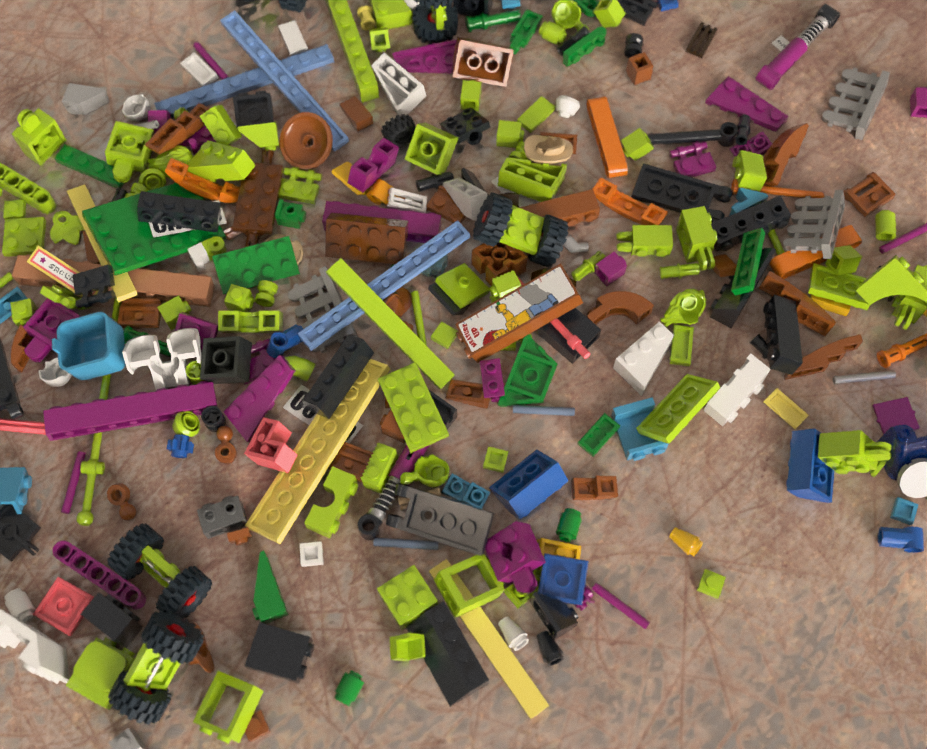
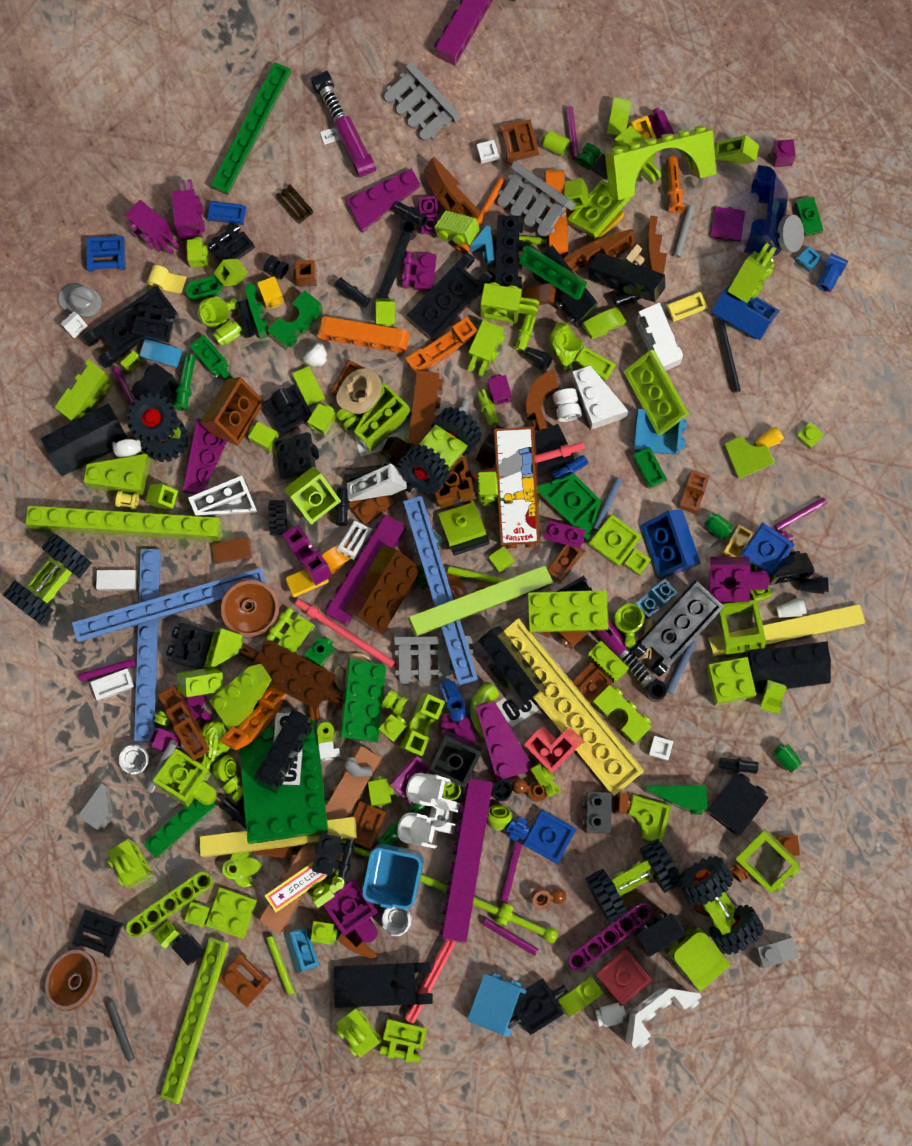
camera: 65 degrees left, 10 degrees up
none -> yellow brick [257,276,285,309]
none -> black plate [262,384,312,436]
none -> green arch [267,290,323,350]
none -> coral bar [295,599,395,668]
none -> black pin [334,277,371,308]
none -> light grey arm [345,757,372,777]
none -> white plate [476,140,499,164]
none -> magenta piece [500,842,522,902]
none -> black cone [523,347,553,370]
none -> blue plate [523,810,576,865]
none -> lime plate [531,763,561,797]
none -> blue axle [551,455,588,480]
none -> white wheel [553,388,582,422]
none -> lime slope [558,976,604,1017]
none -> green wheel [576,143,601,169]
none -> lime slope [582,307,626,339]
none -> lime plate [588,513,642,567]
none -> tan tile [621,244,645,266]
none -> lime tile [627,795,671,842]
none -> black bar [716,320,741,393]
none -> black axle [718,757,759,774]
none -> lime tile [725,436,775,479]
none -> dark orange plate [730,863,749,883]

